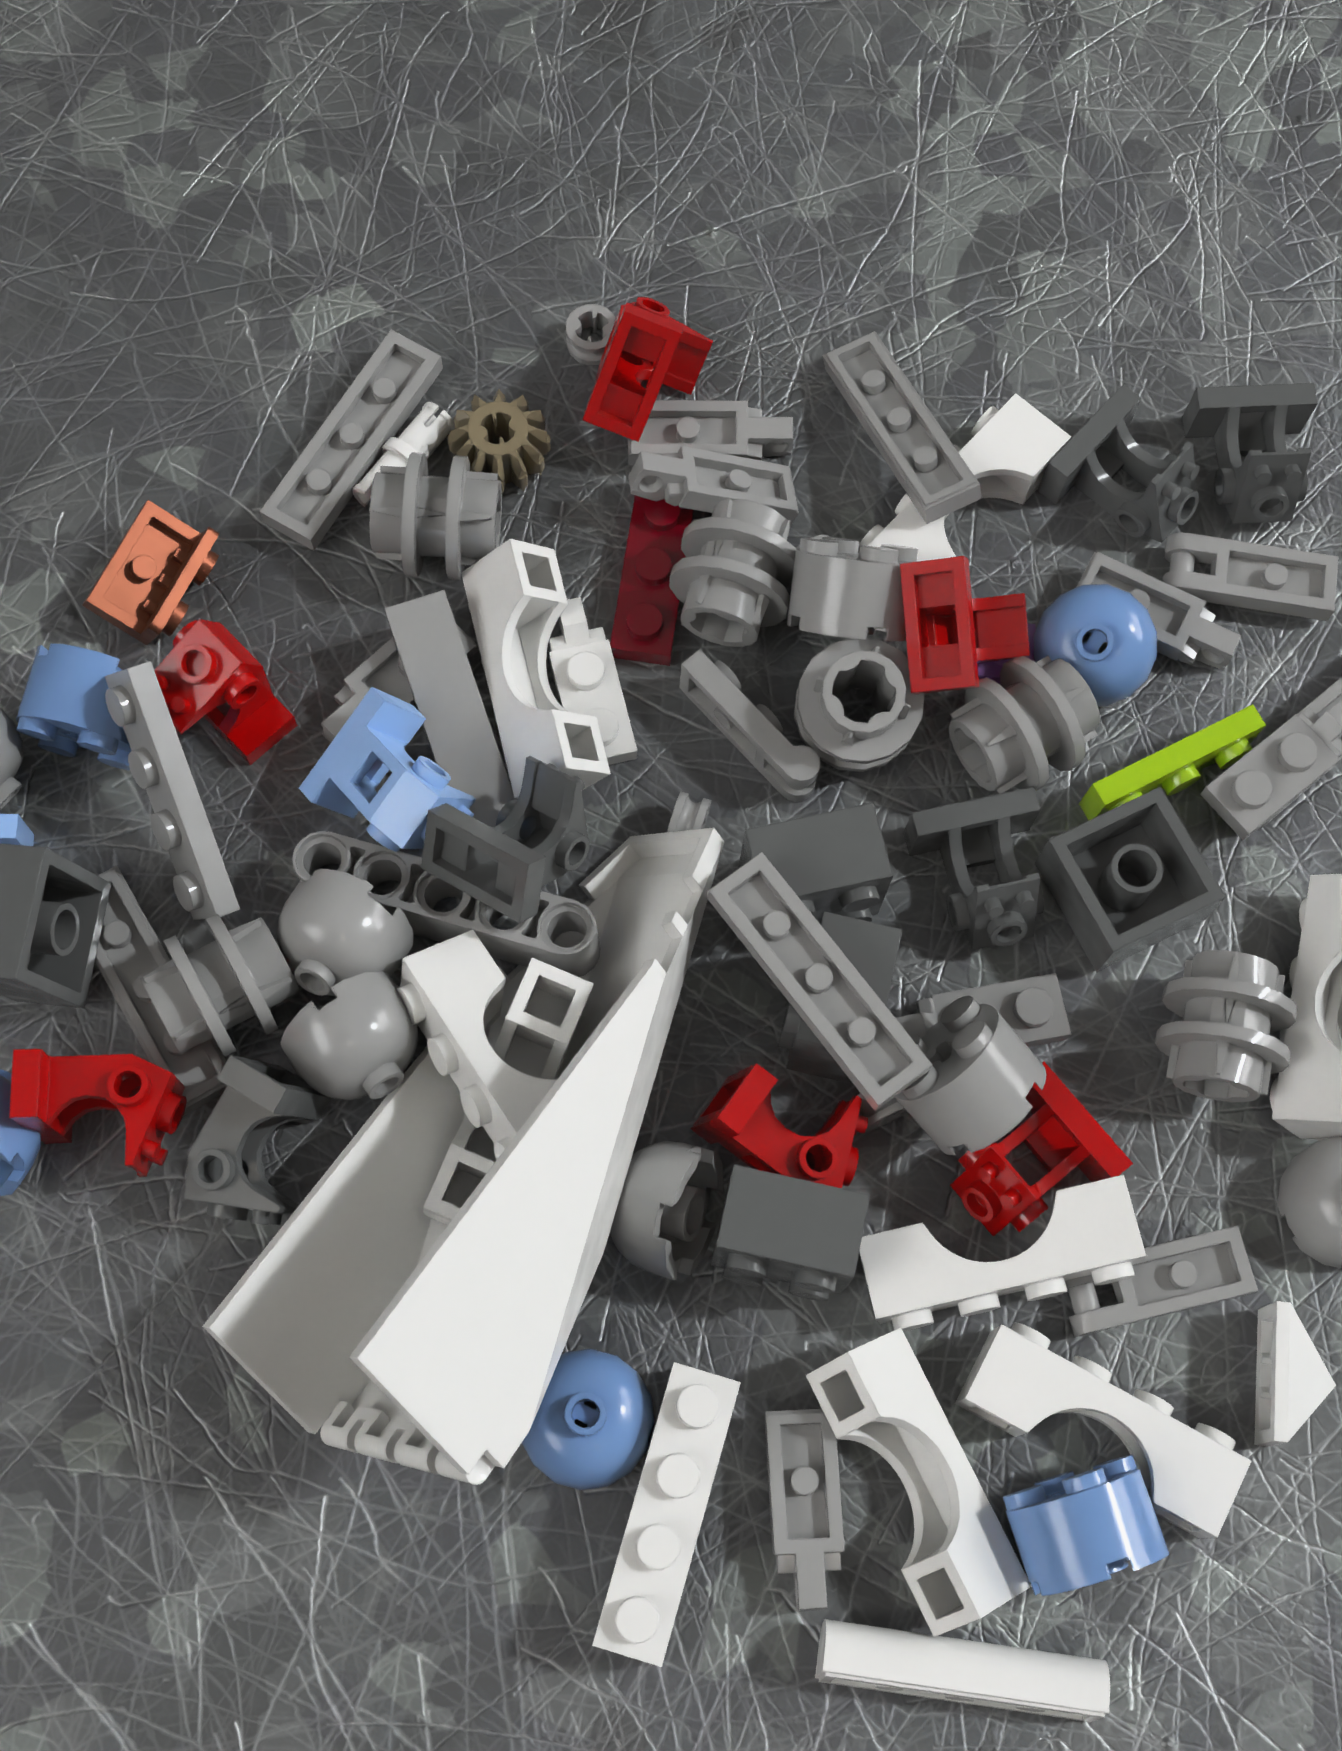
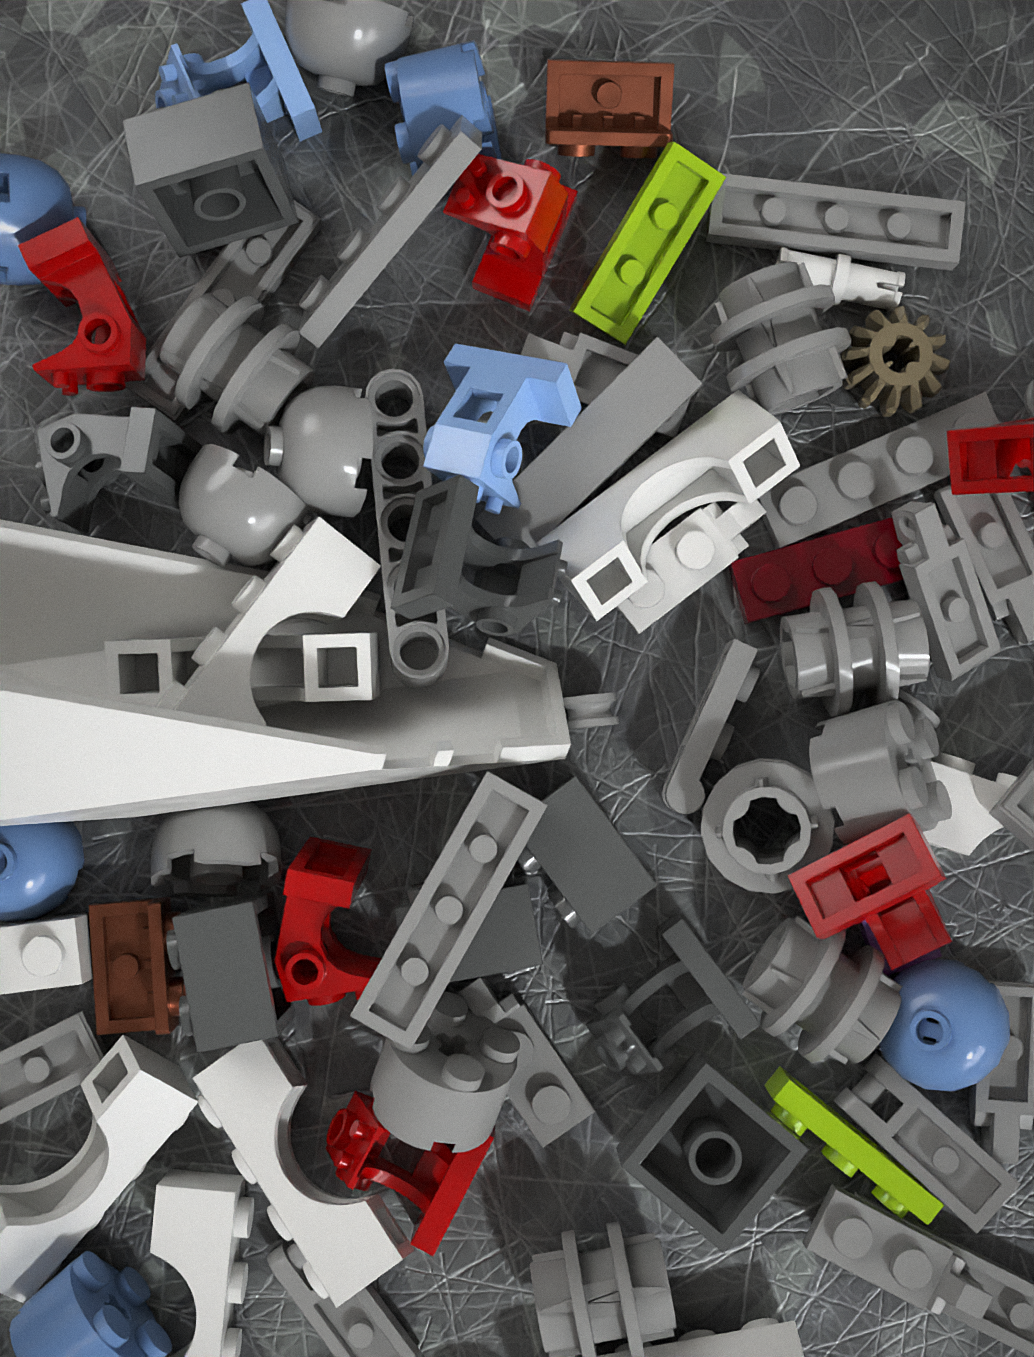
camera: 70 degrees right, 15 degrees up
none -> copper bracket [88,897,186,1035]
none -> lime plate [569,142,726,345]
none -> light grey plate [757,392,999,549]
none -> light grey plate [833,1053,1021,1234]

